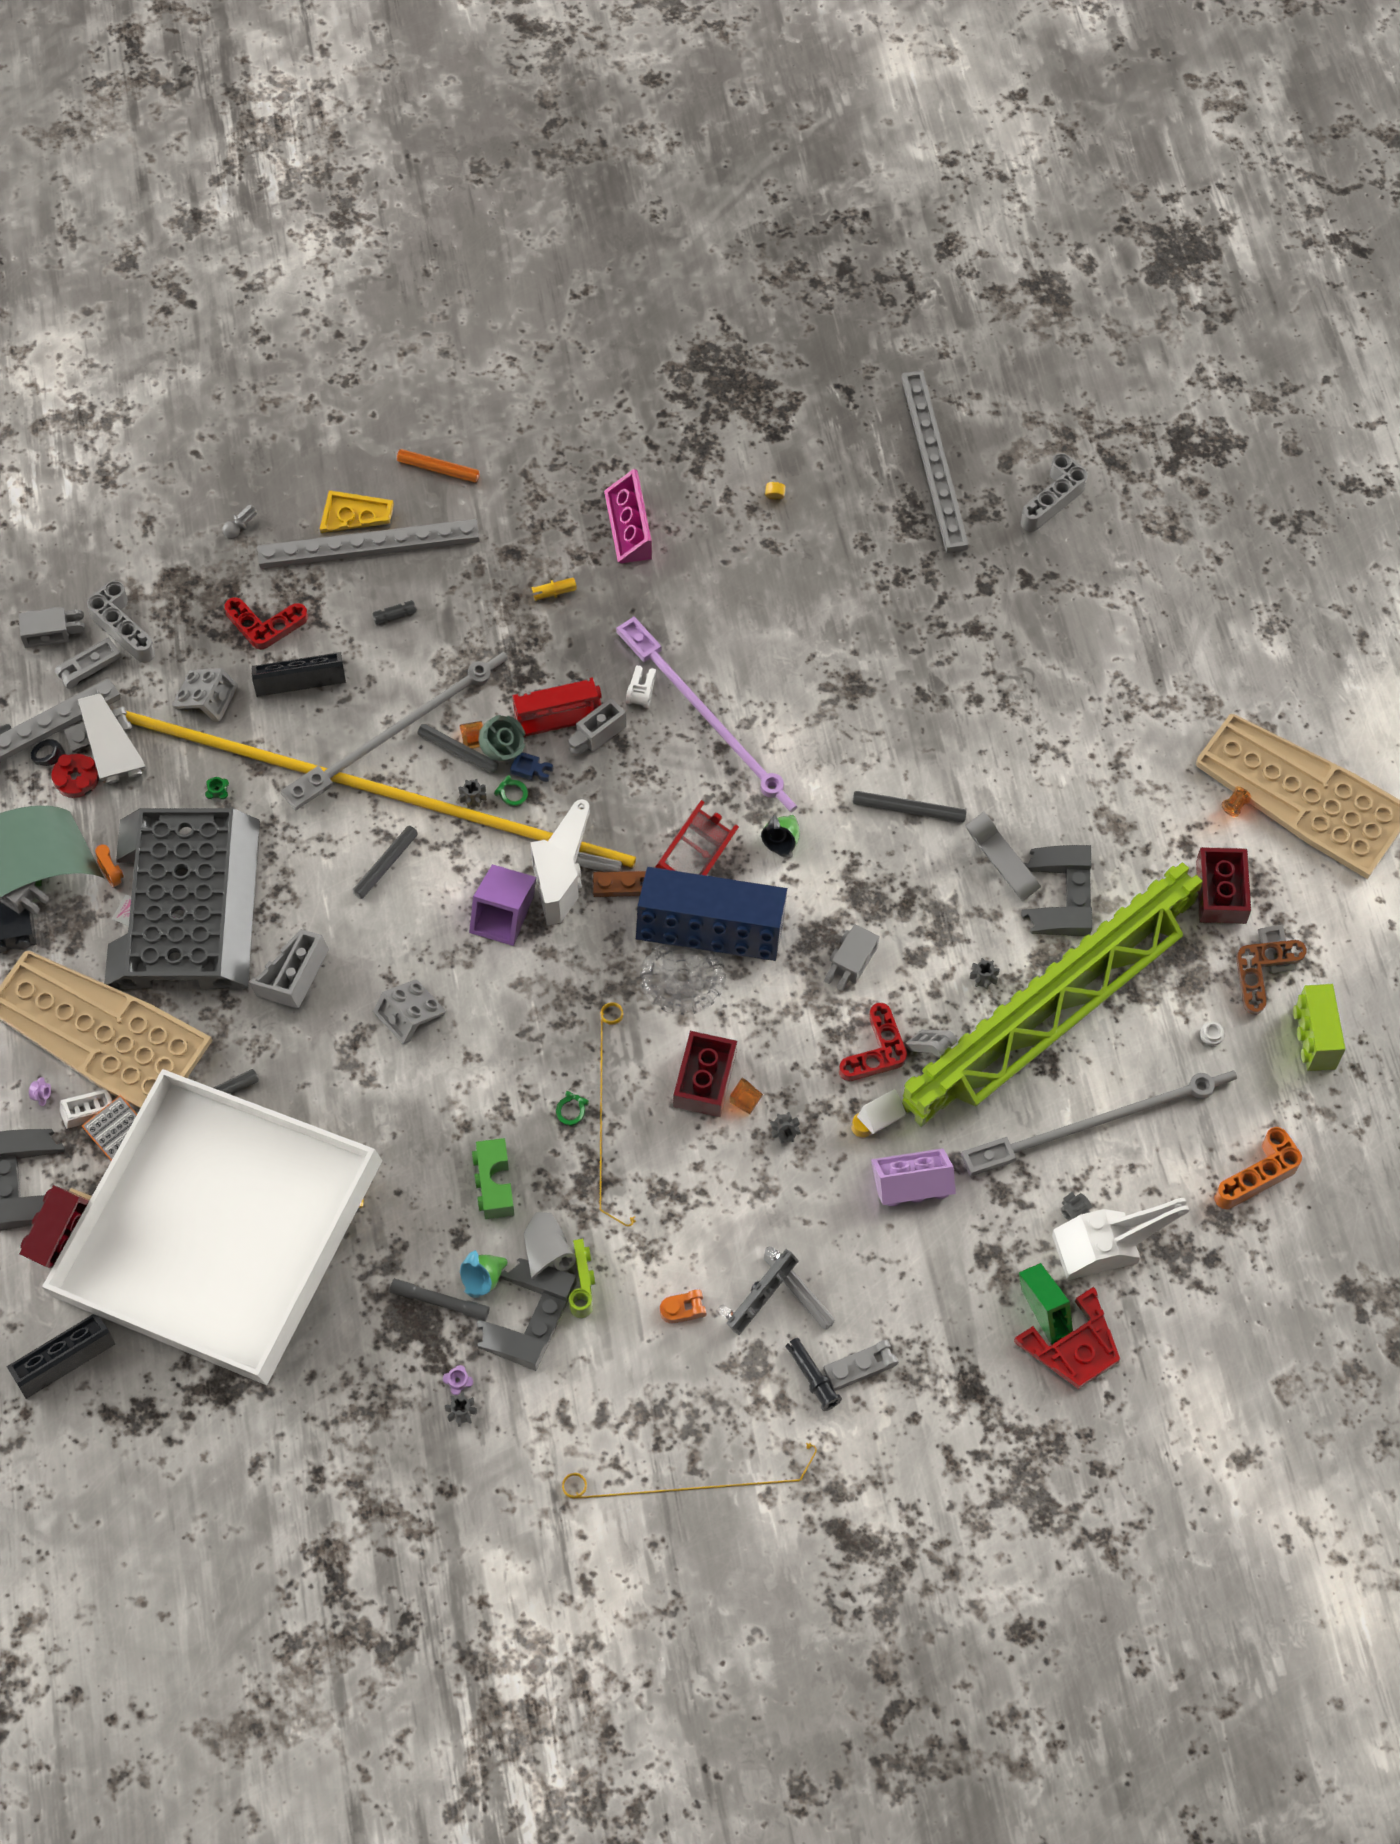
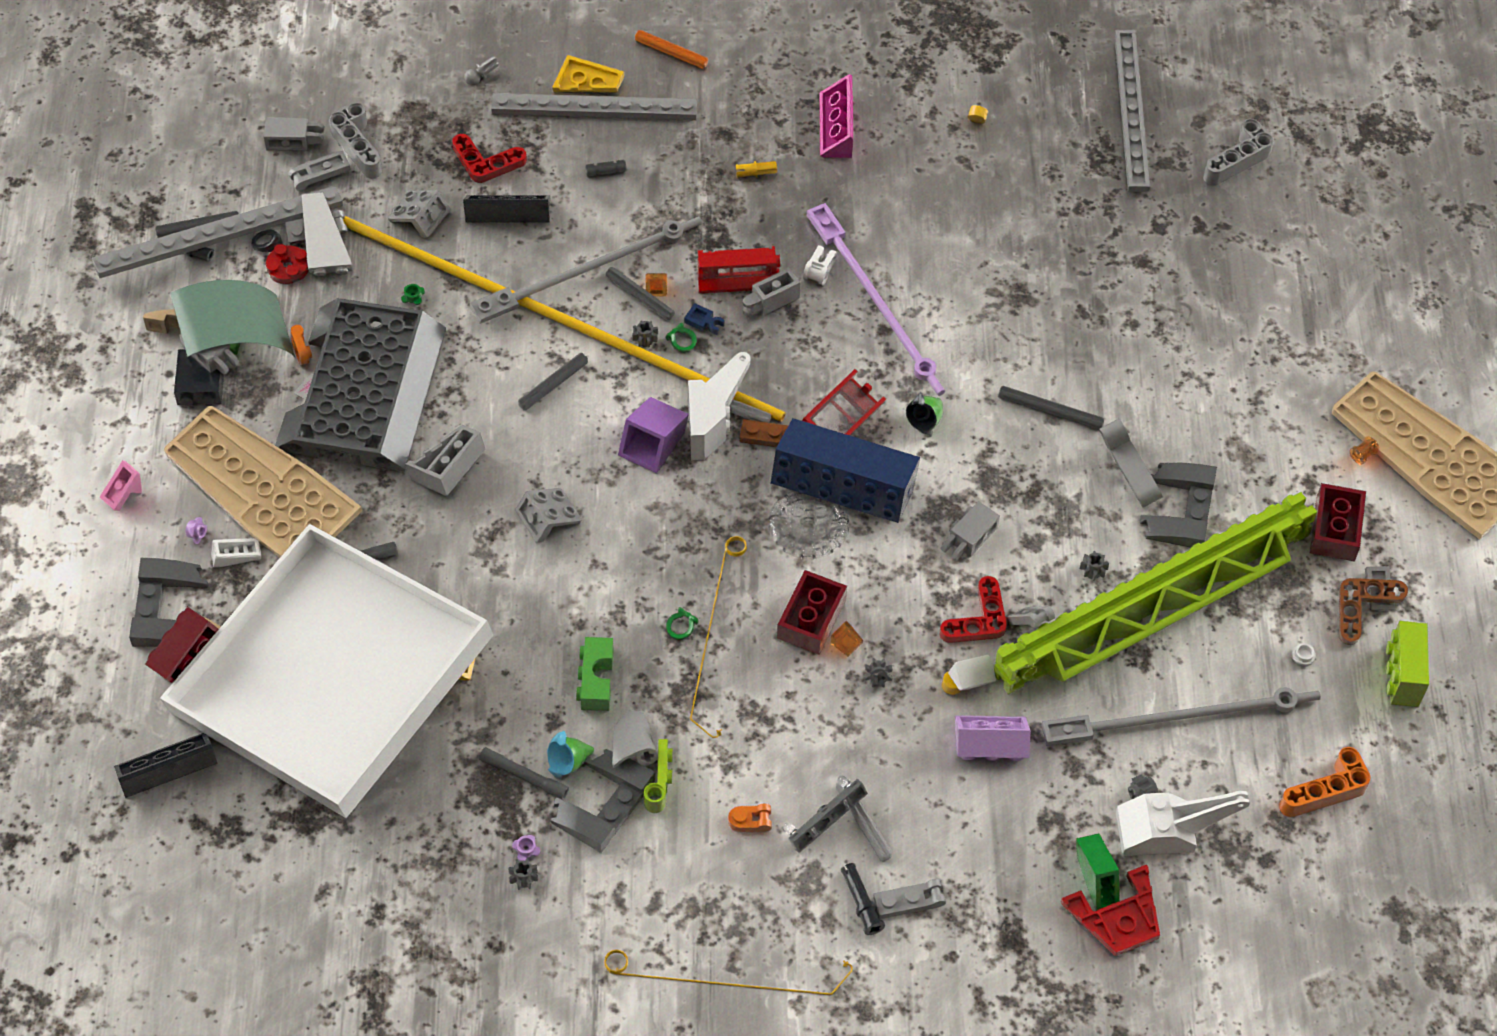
camera: 10 degrees right, 5 degrees down
light grey tile [82,1095,137,1161] -> none
sand green cylinder [479,715,526,762] -> none

